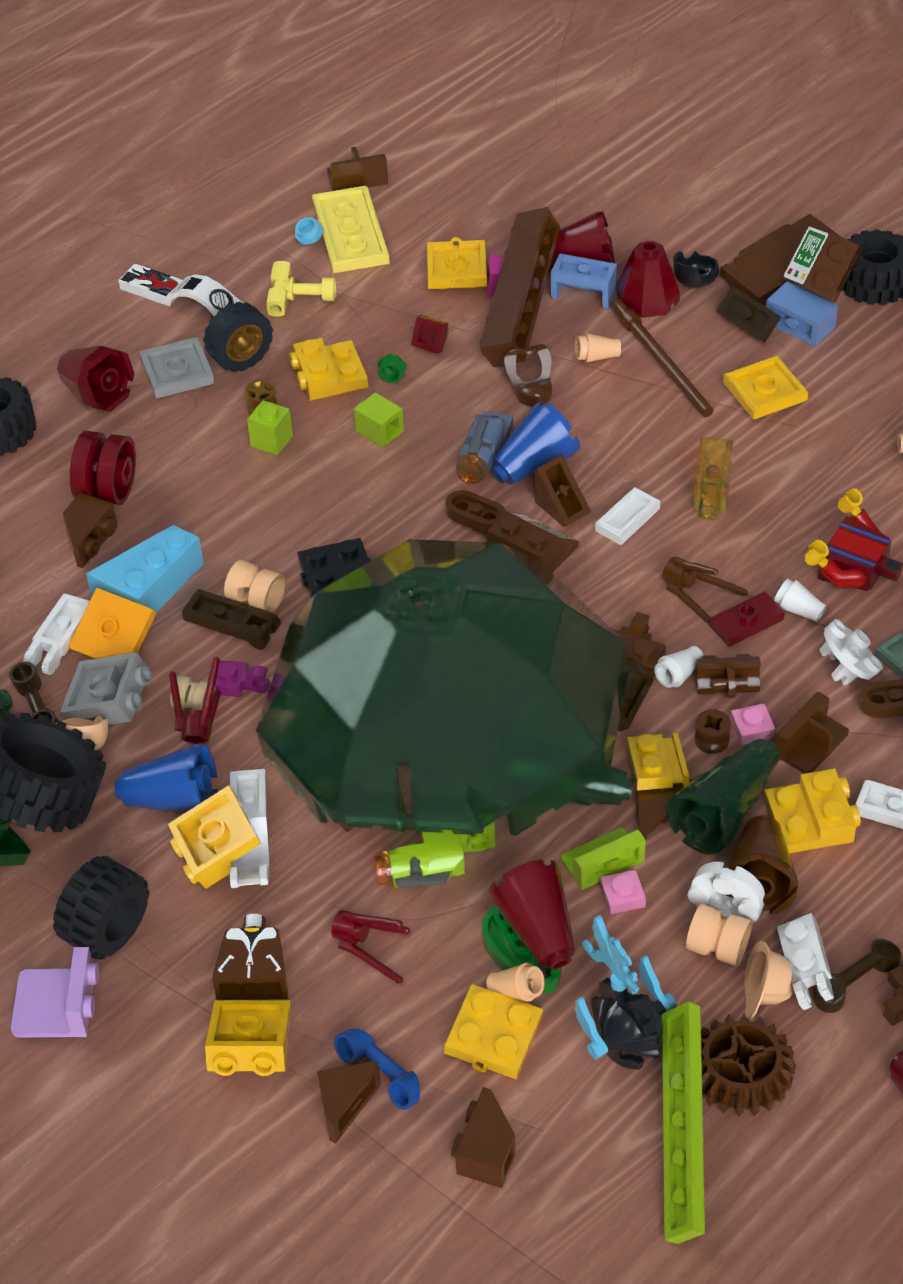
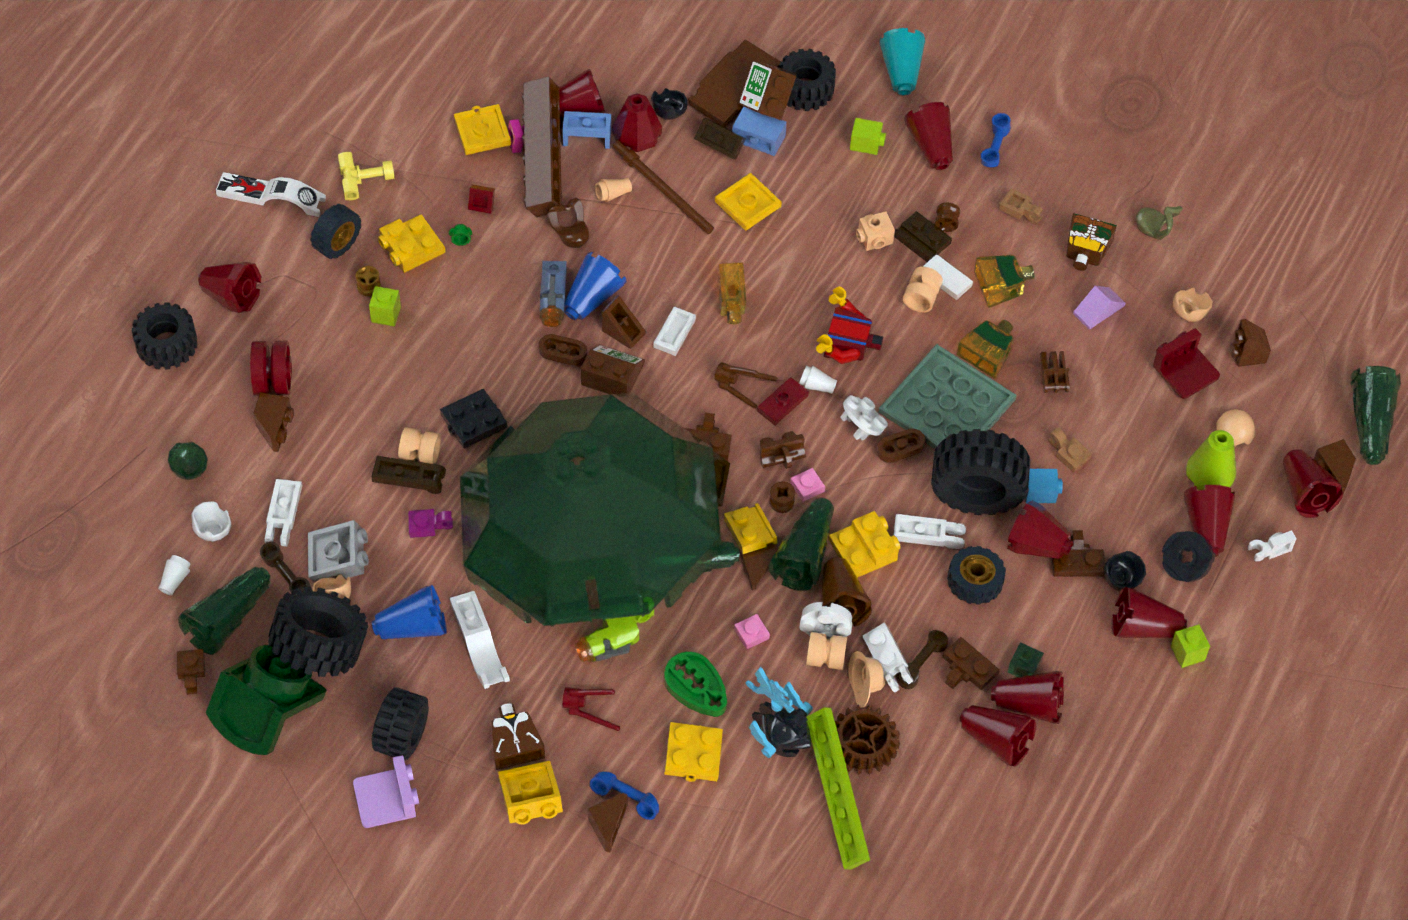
camera: 20 degrees left, 10 degrees up
light orange plate [68,587,157,659] -> none
medium azure wedge [86,525,204,612] -> none
light grey plate [139,337,215,399] -> none
yellow plate [168,785,261,889] -> none
dark red plant [169,657,221,744] -> none
tan wheel [170,675,216,710] -> none
medium azure plate [295,217,323,245] -> none
light yellow tile [312,186,390,273] -> none
reddish brown panel [327,147,388,191] -> none
lime brick [354,393,404,448] -> none
reddish brown slope [451,1087,515,1188] -> none
light nougat cone [486,963,545,1002] -> none
dark red cone [488,859,575,970] -> none
lime panel [561,828,646,891] -> none
white cone [654,646,704,688] -> none
reddish brown panel [774,691,849,774] -> none

